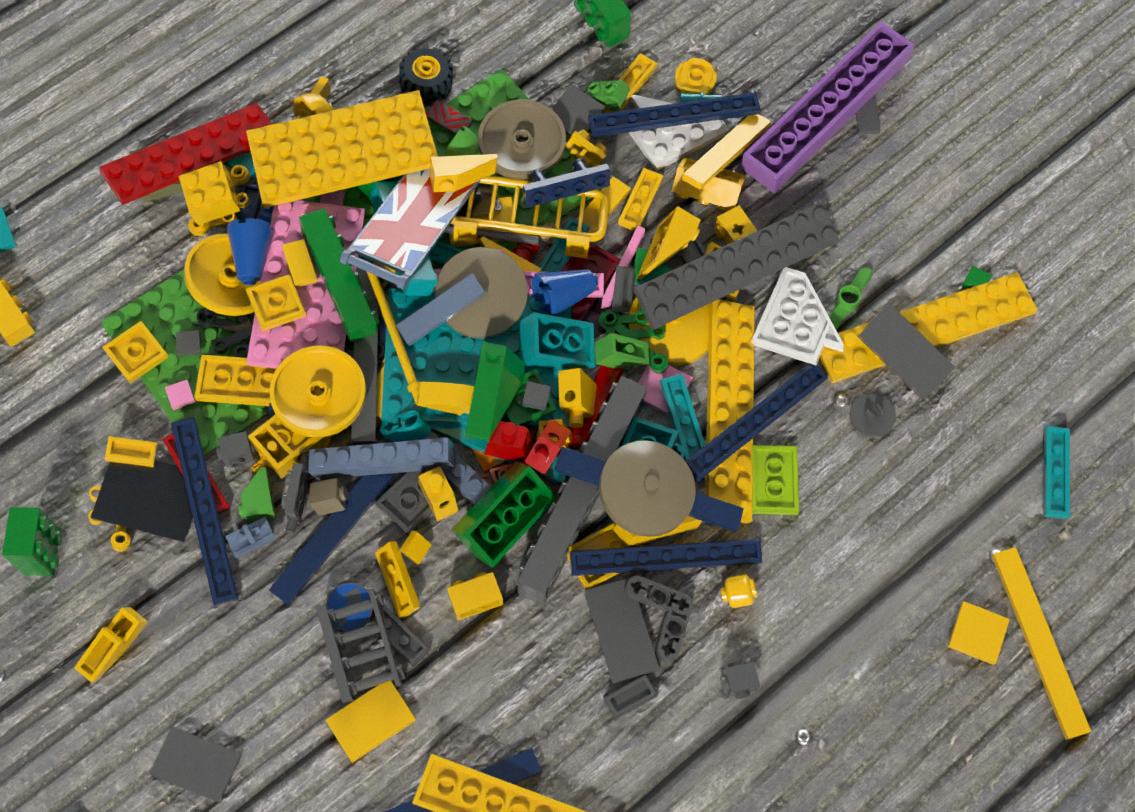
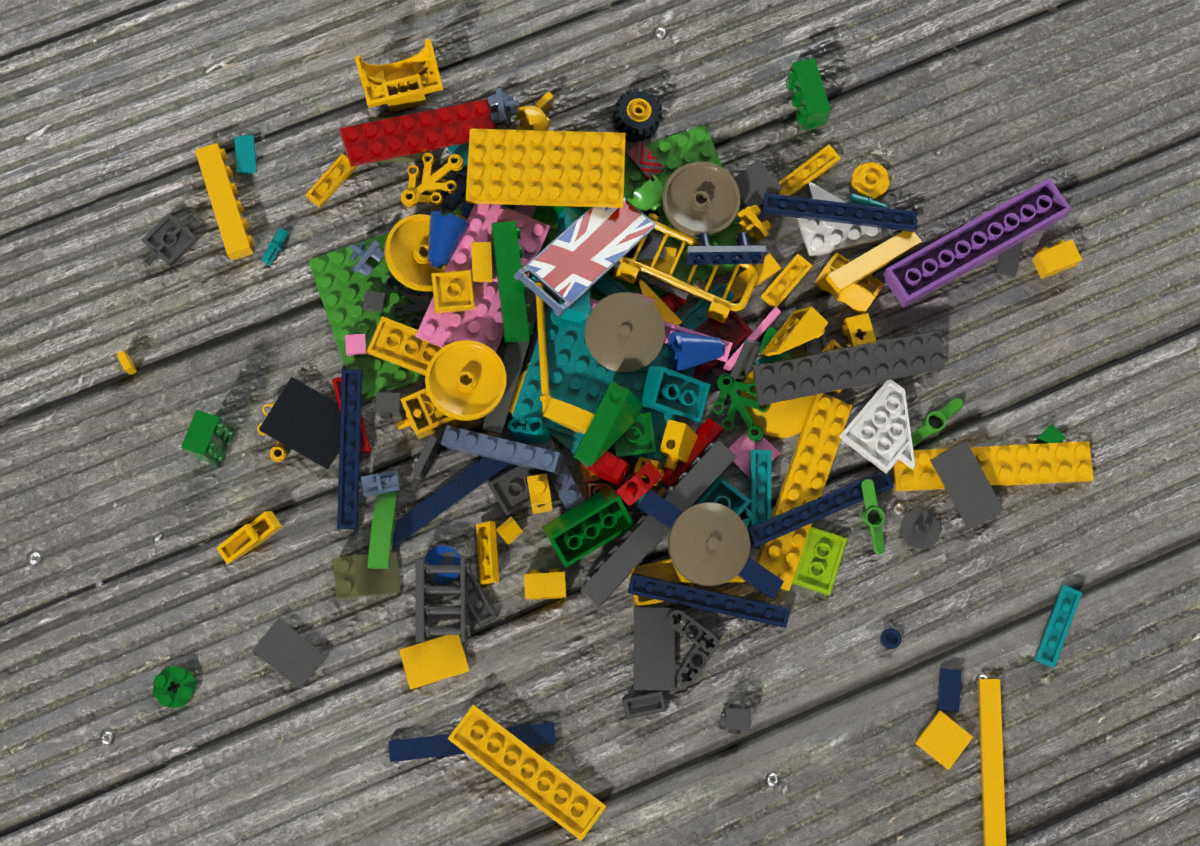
camera: 15 degrees right, 10 degrees up
yellow plate [102,321,169,384] -> none
yellow tile [105,436,157,467] -> none
yellow brick [179,161,240,226] -> none
bright green slope [238,467,276,524] -> none
dark tan brick [309,478,349,516] -> none
sand blue tile [396,273,486,346] -> none
yellow slope [429,154,498,192] -> none
dark grey tile [522,381,551,411] -> none
bright green plate [586,80,630,111] -> none
bright green slope [595,333,649,368] -> none
yellow head [721,574,758,608] -> none
none -> teal axle [261,228,289,266]
none -> yellow tile [305,153,358,208]
none -> olive slope [333,552,401,601]
none -> sand blue hips [350,240,384,276]
none -> yellow piece [355,39,443,113]
none -> bright green slope [367,492,398,569]
none -> sand blue hips [488,88,520,127]
none -> bright green piece [861,479,885,554]
none -> dark blue tile [880,628,902,649]
none -> dark blue tile [937,668,962,712]
none -> yellow brick [1032,239,1082,279]

